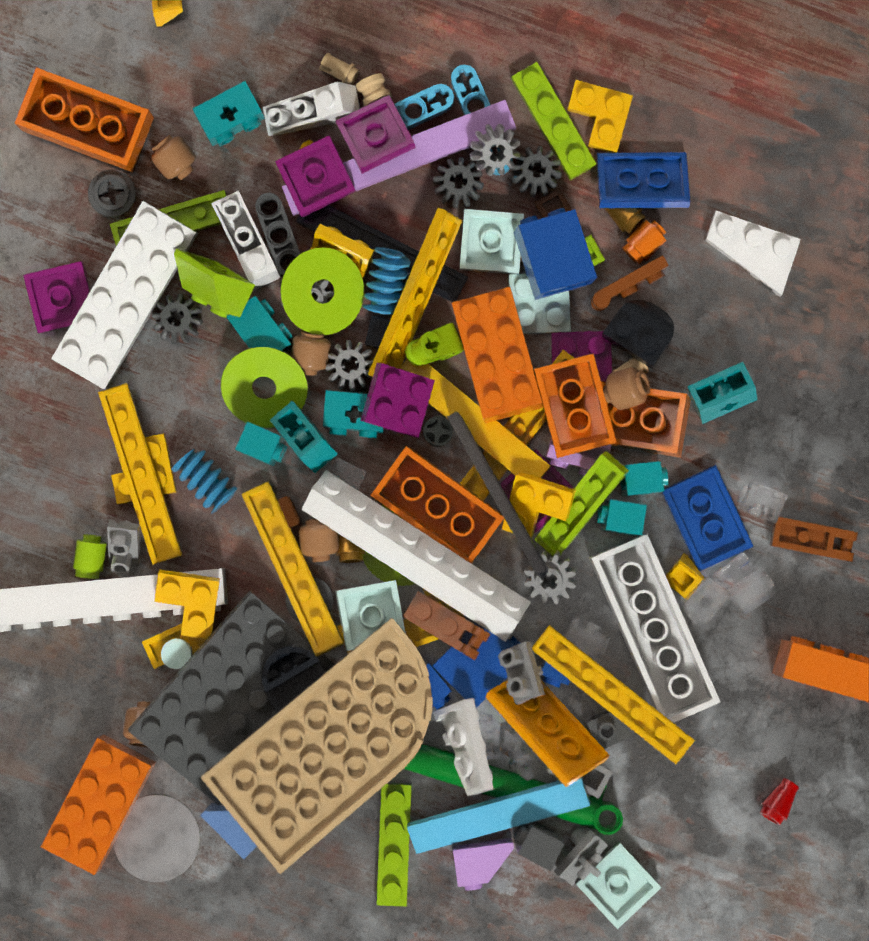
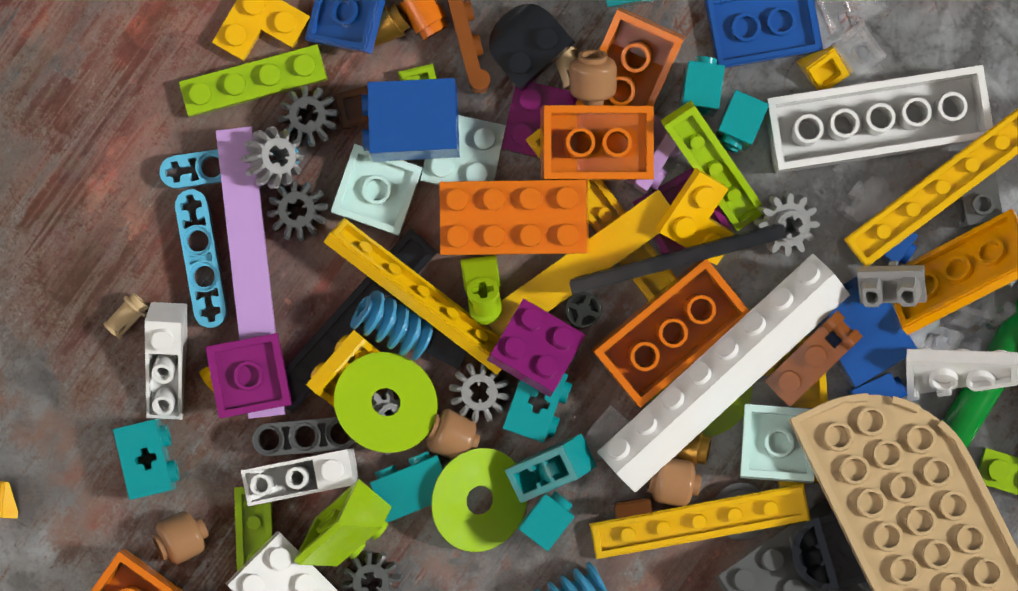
camera: 75 degrees left, 0 degrees up
magenta plate [335,95,416,174] -> none
tan wheel [356,73,392,106] -> none

